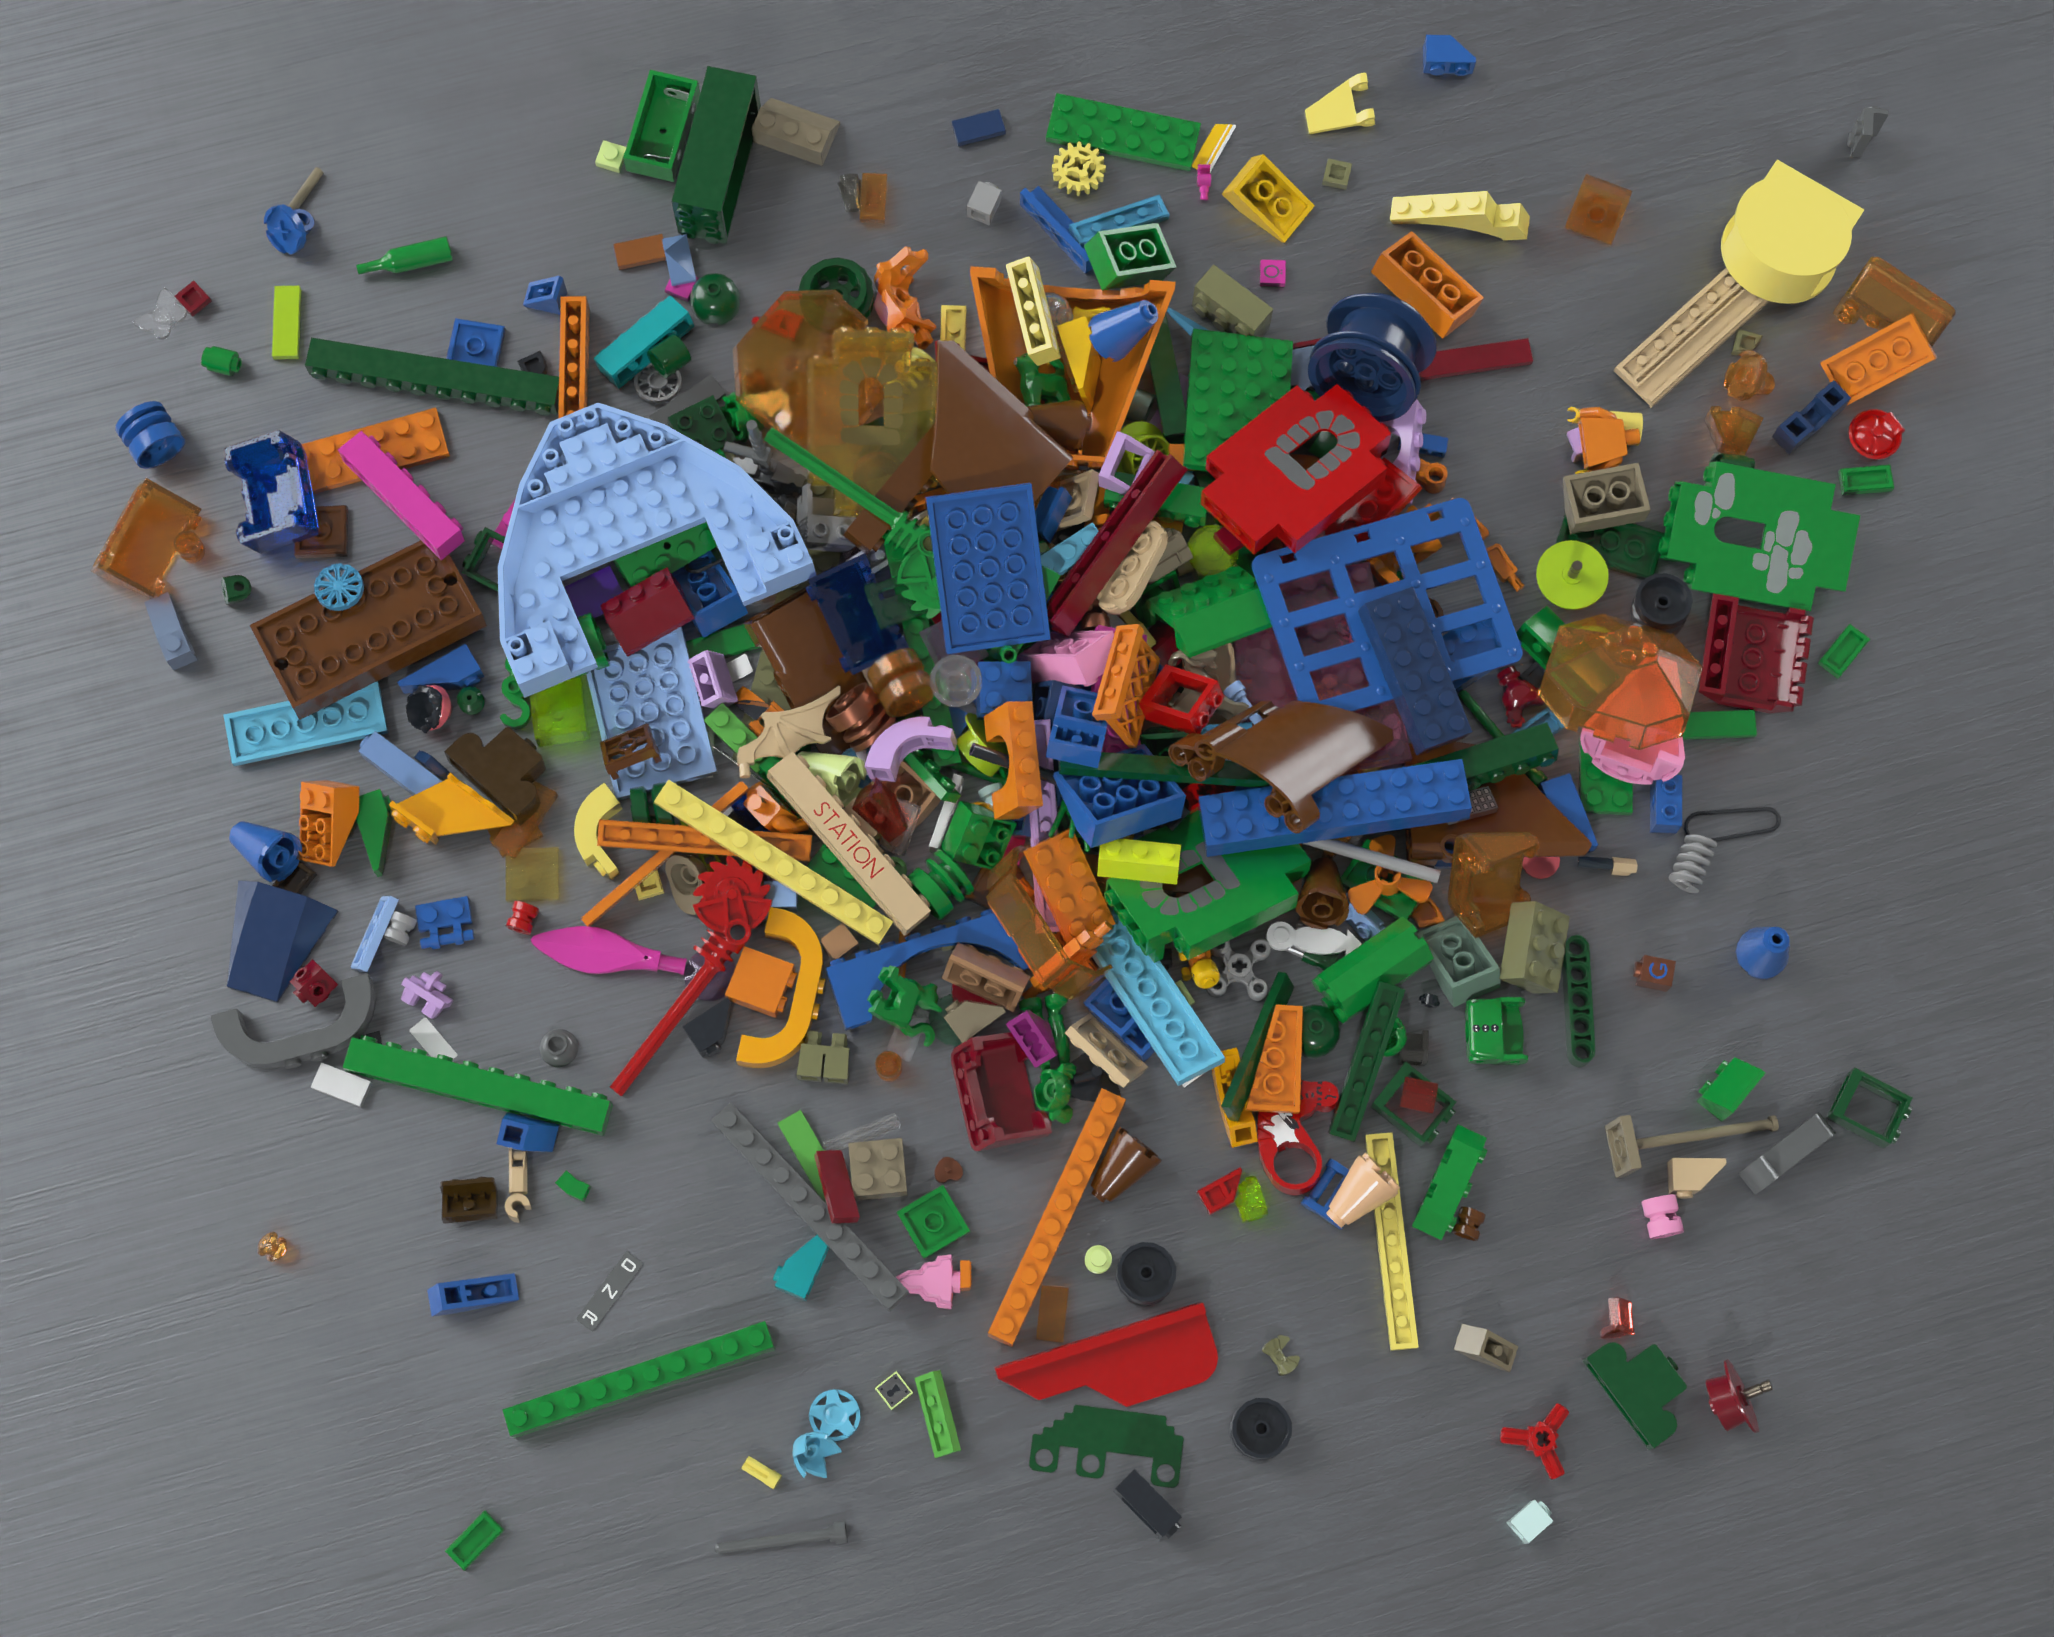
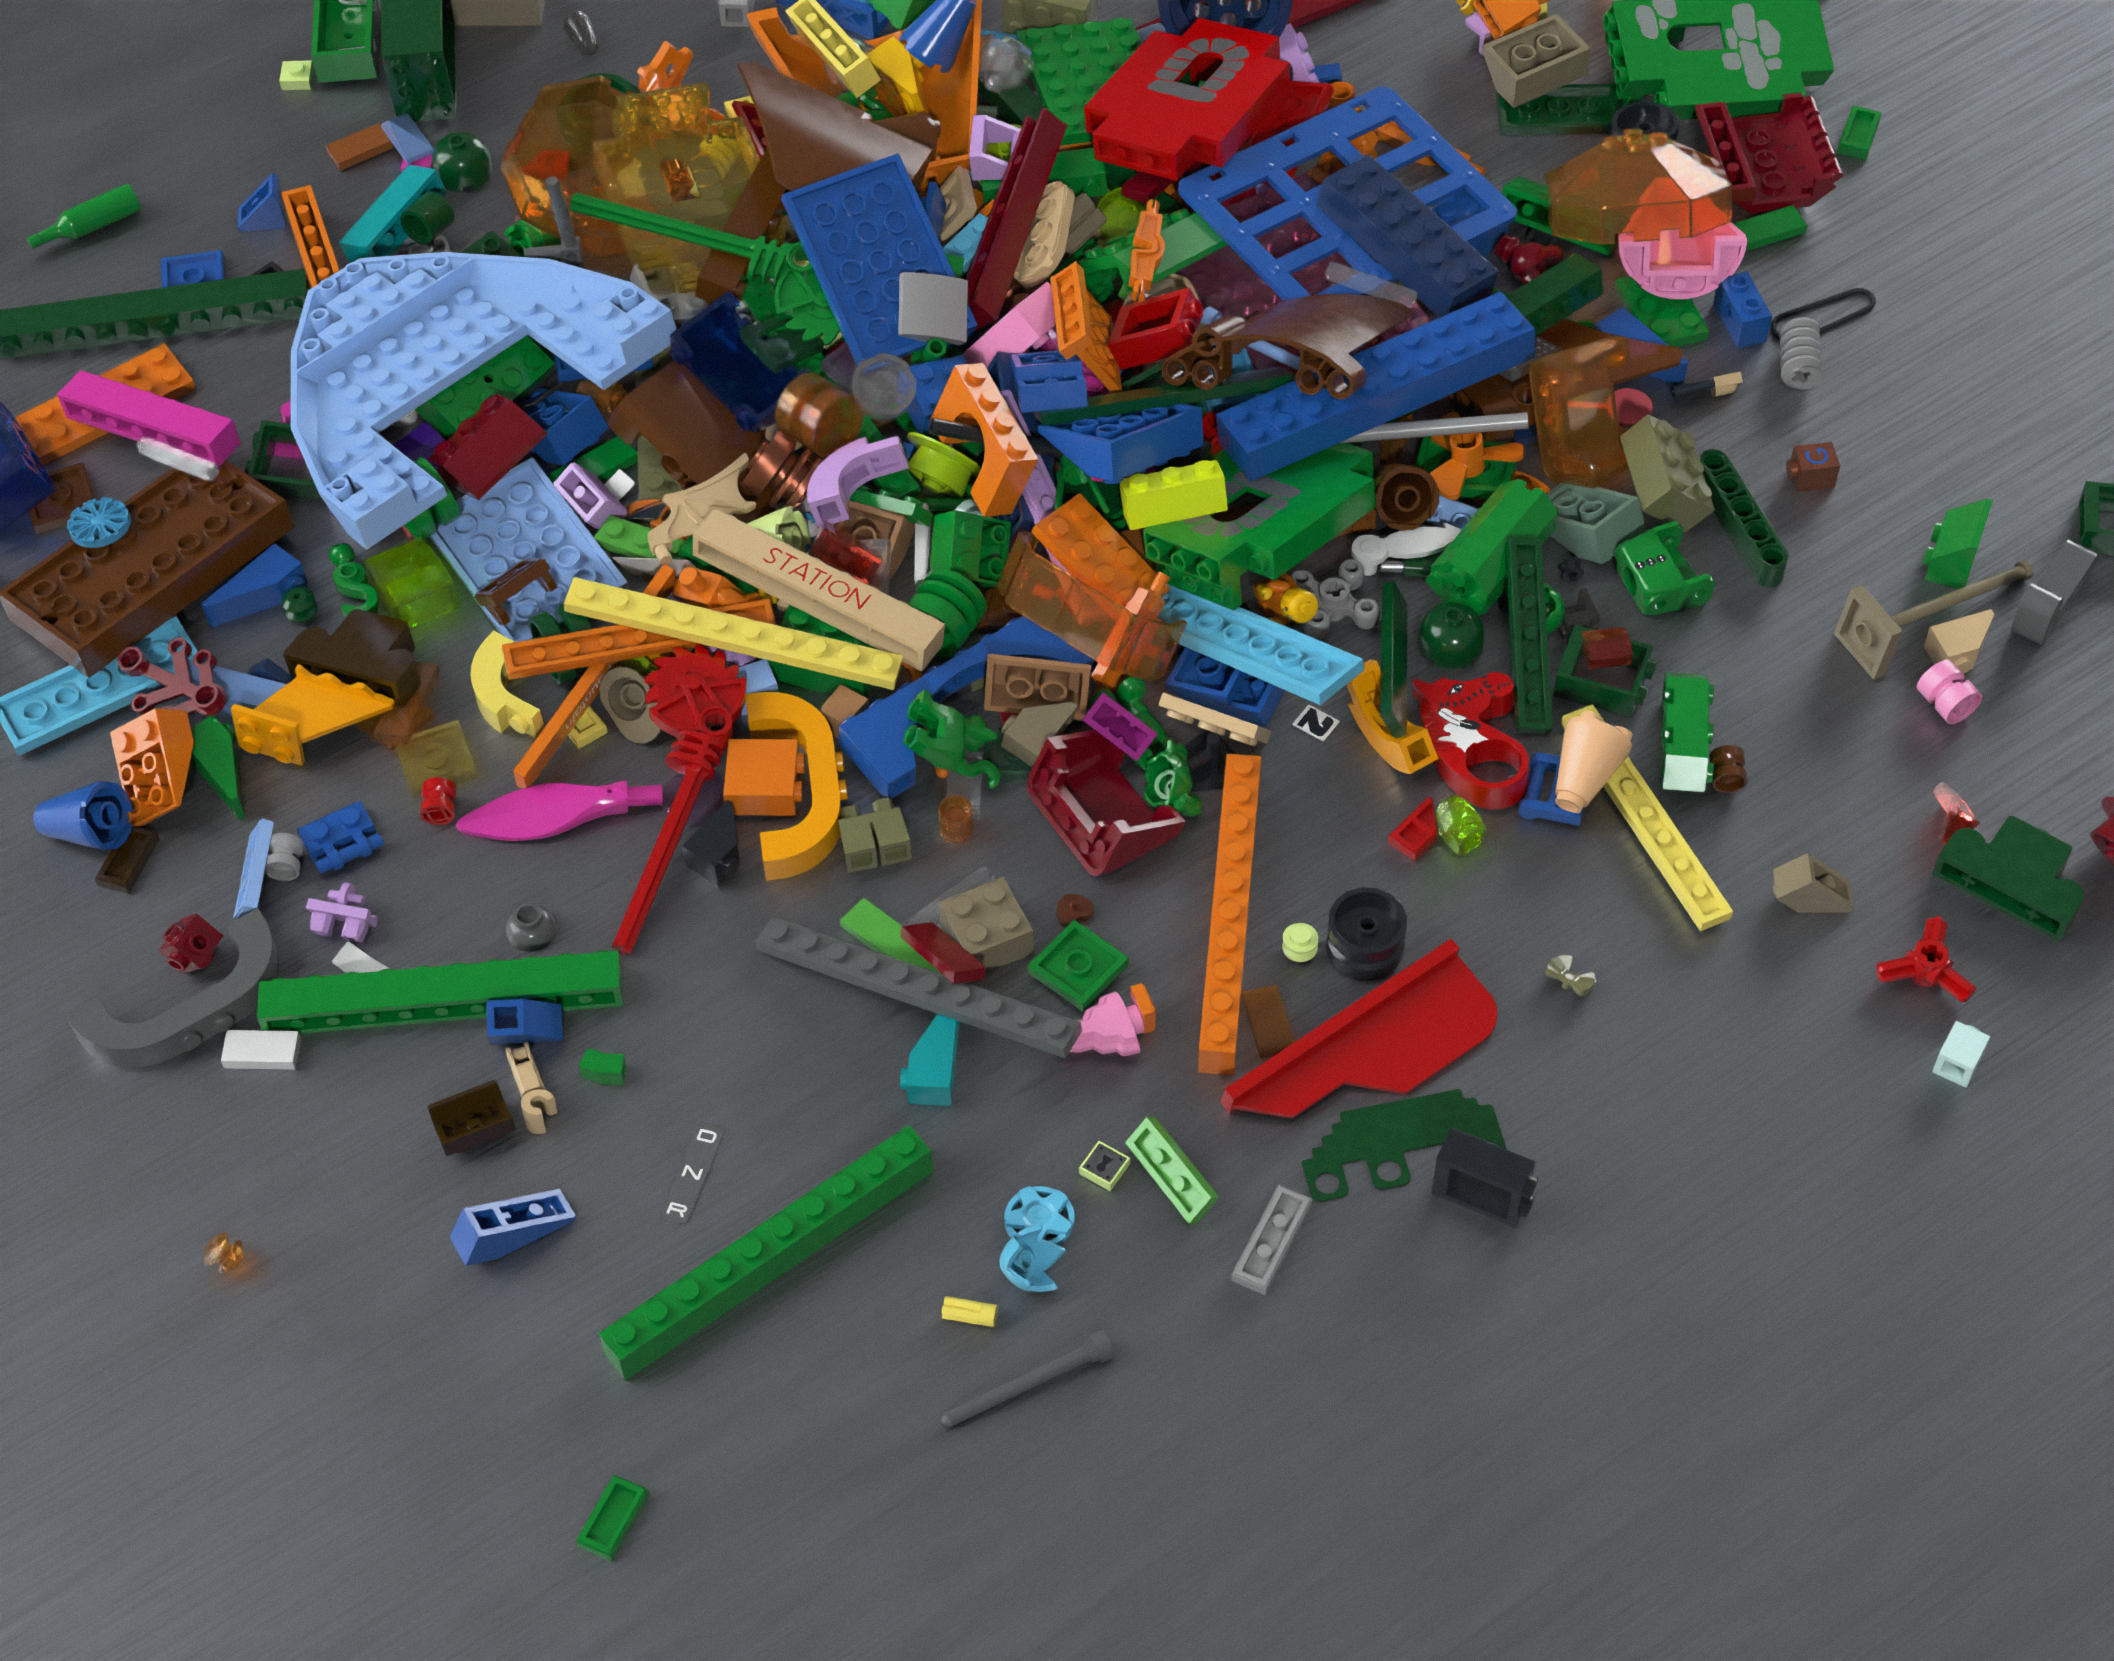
camera: 15 degrees left, 20 degrees down
dark blue wedge [227,880,339,1003] -> none
black hair [406,685,453,734] -> none
clear orange plate [860,173,887,224] -> none
reddish brown cone [1090,1126,1162,1203] -> none
black wheel [1230,1398,1292,1461] -> none
orange wing [1245,1005,1303,1114] -> none
lime piece [1536,540,1609,610] -> none
blue cone [1736,927,1790,979] -> none
none -> dark red plant [117,637,227,716]
none -> clear axle [136,436,219,481]
none -> light grey slope [898,272,968,345]
none -> clear cylinder [978,34,1035,92]
none -> orange piece [1128,199,1165,302]
none -> light grey tile [1231,1185,1313,1296]
none -> clear axle [1325,262,1417,309]

